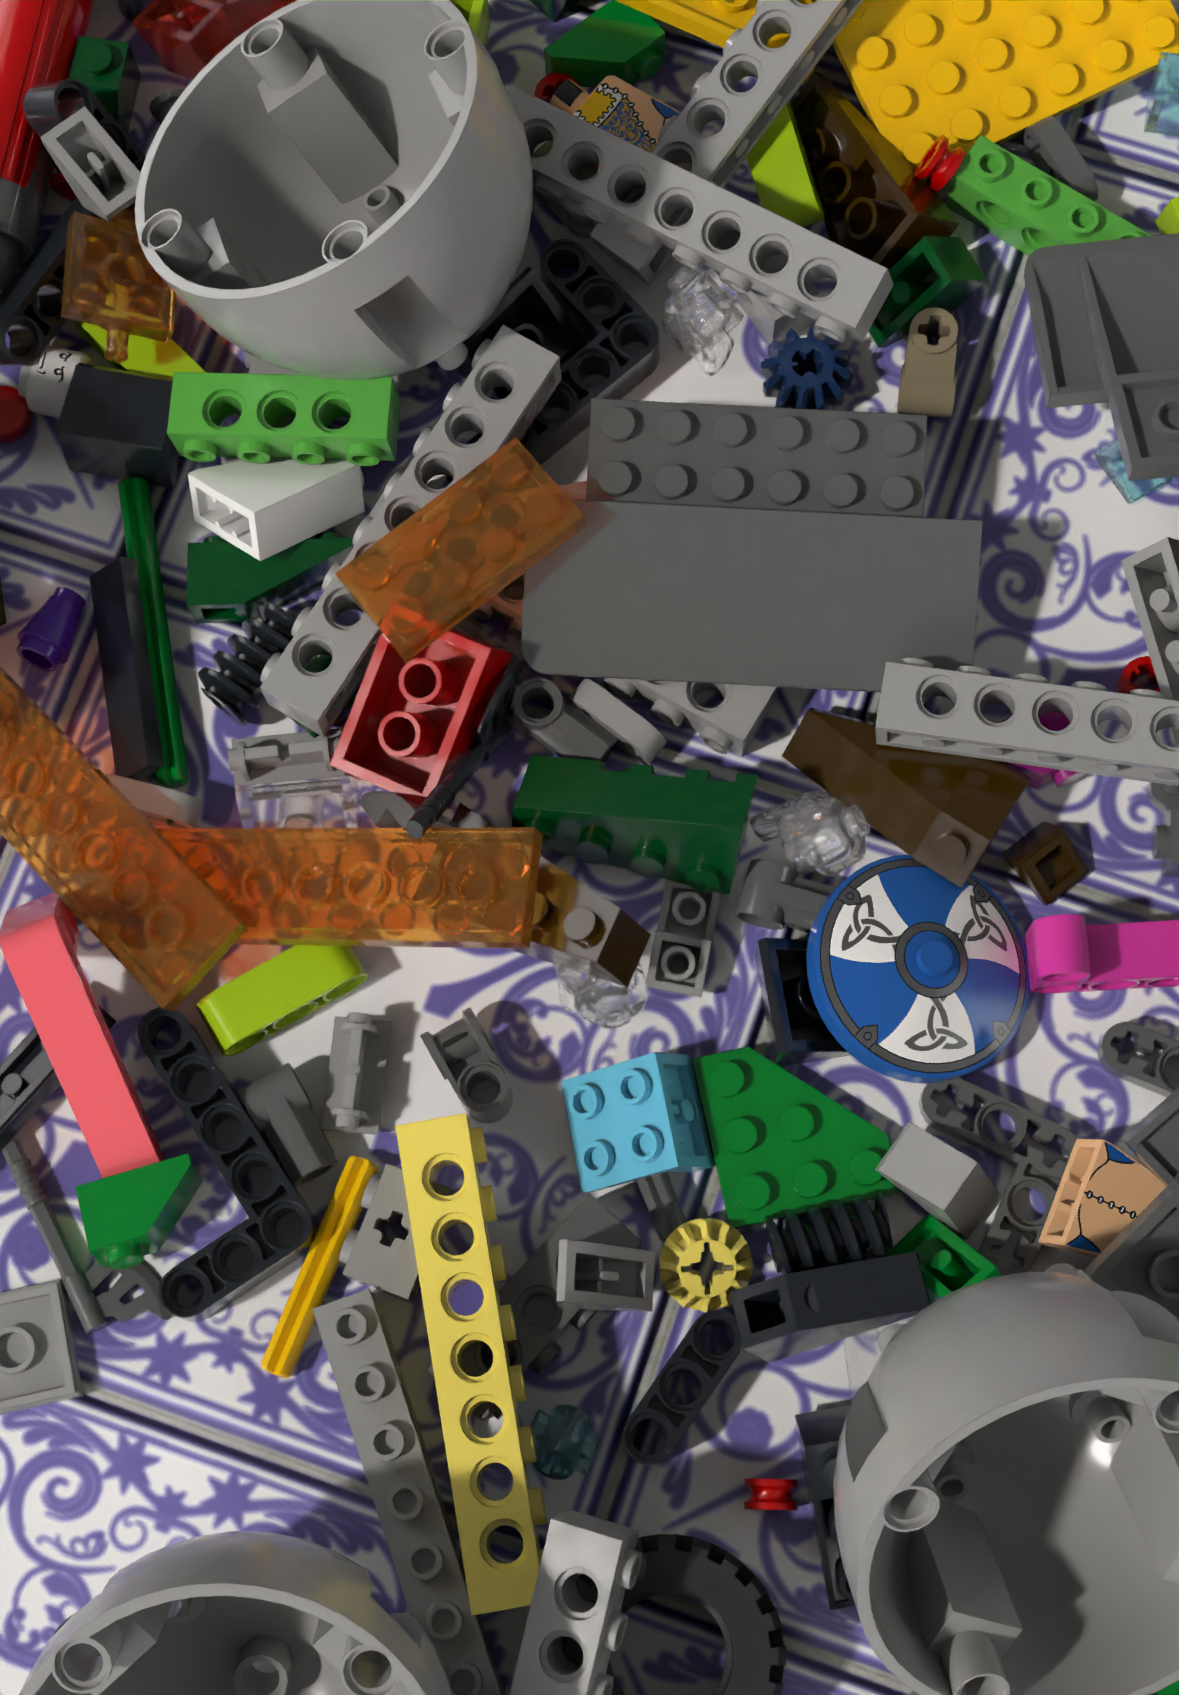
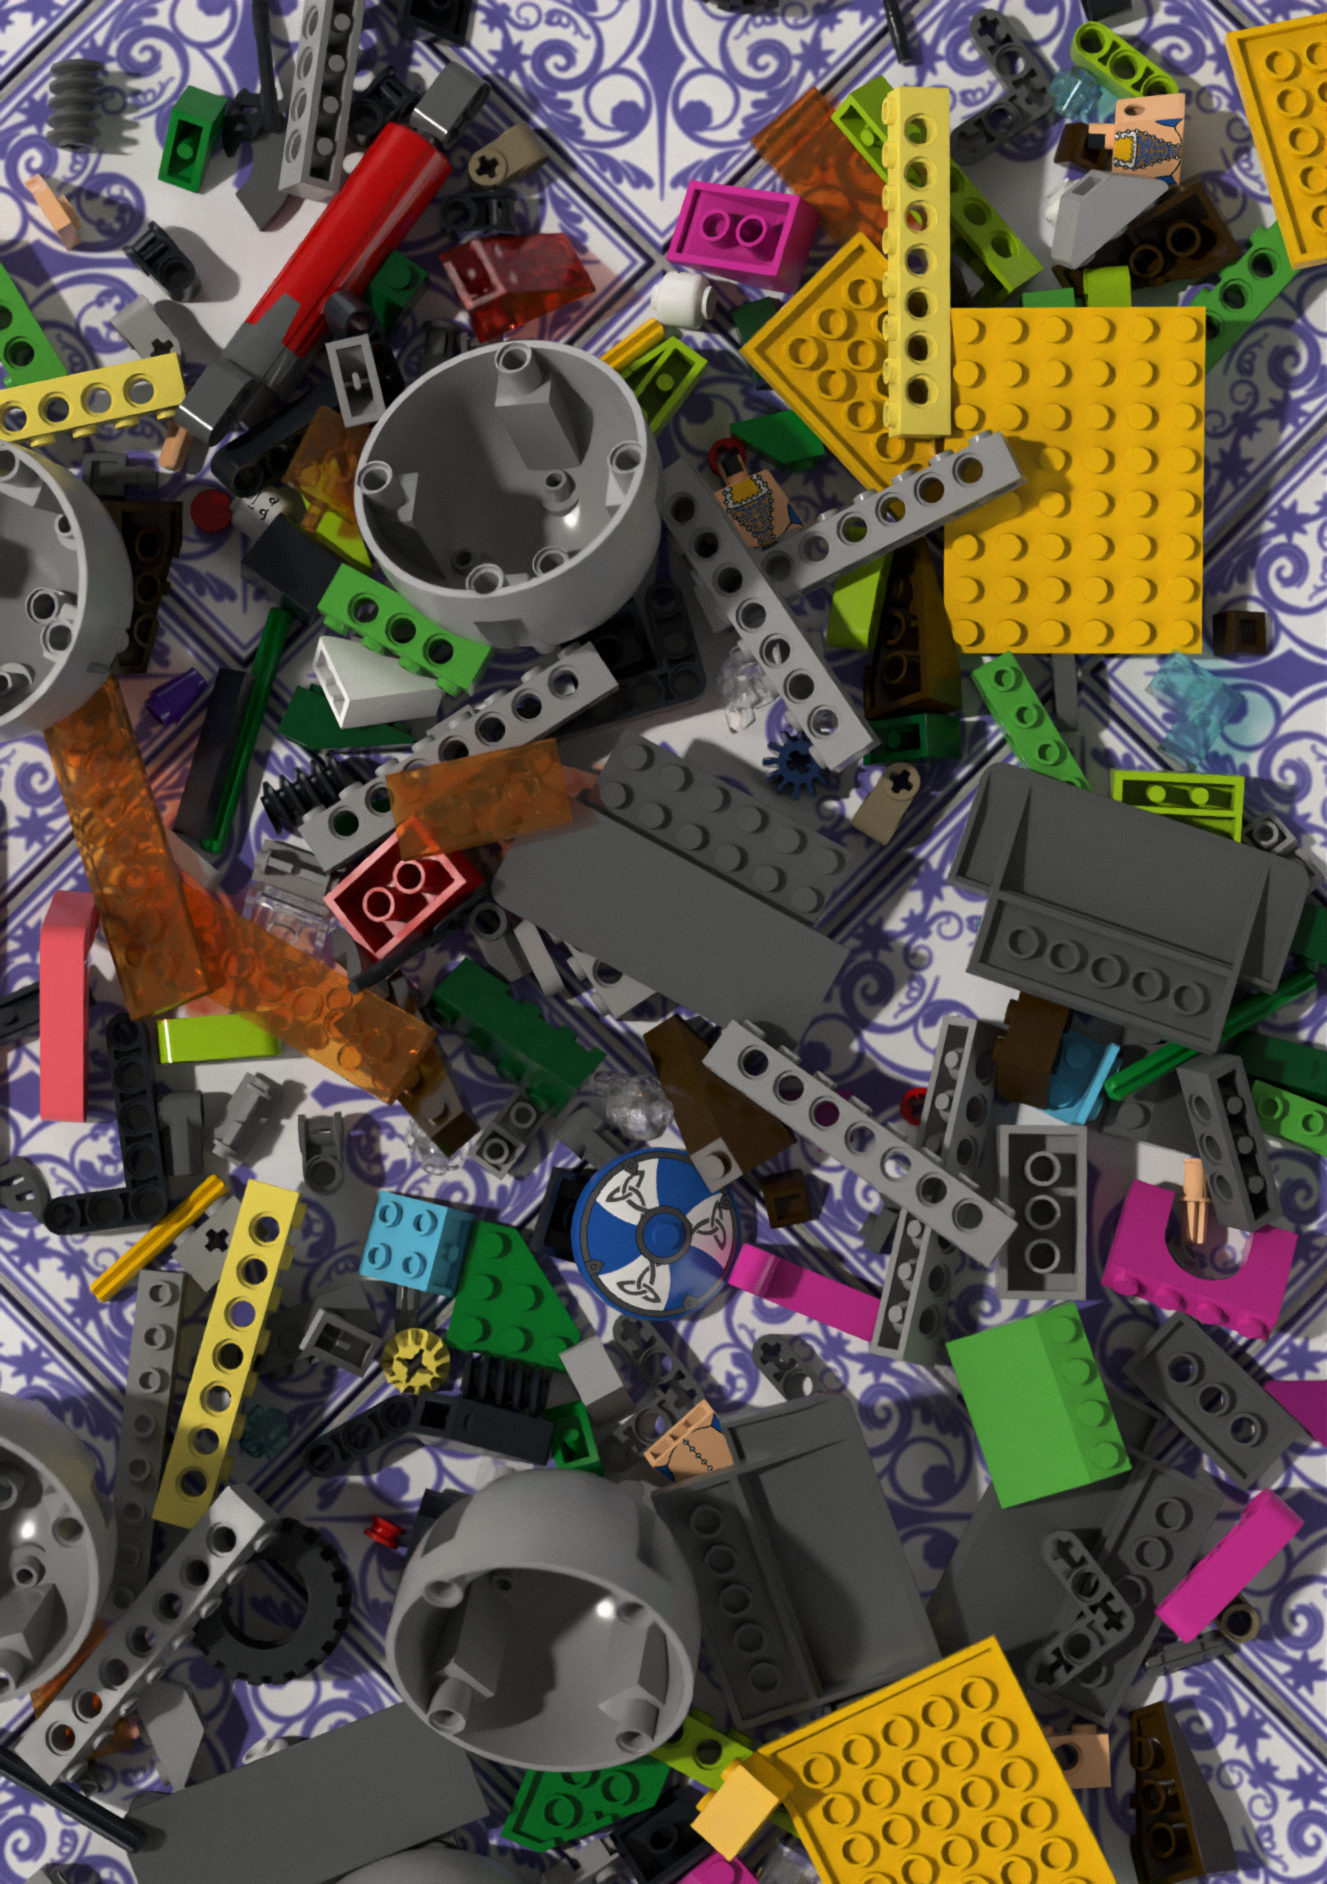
camera: 15 degrees right, 10 degrees up
green slope [75,1153,203,1269] -> none
red bush [914,135,965,191] -> none

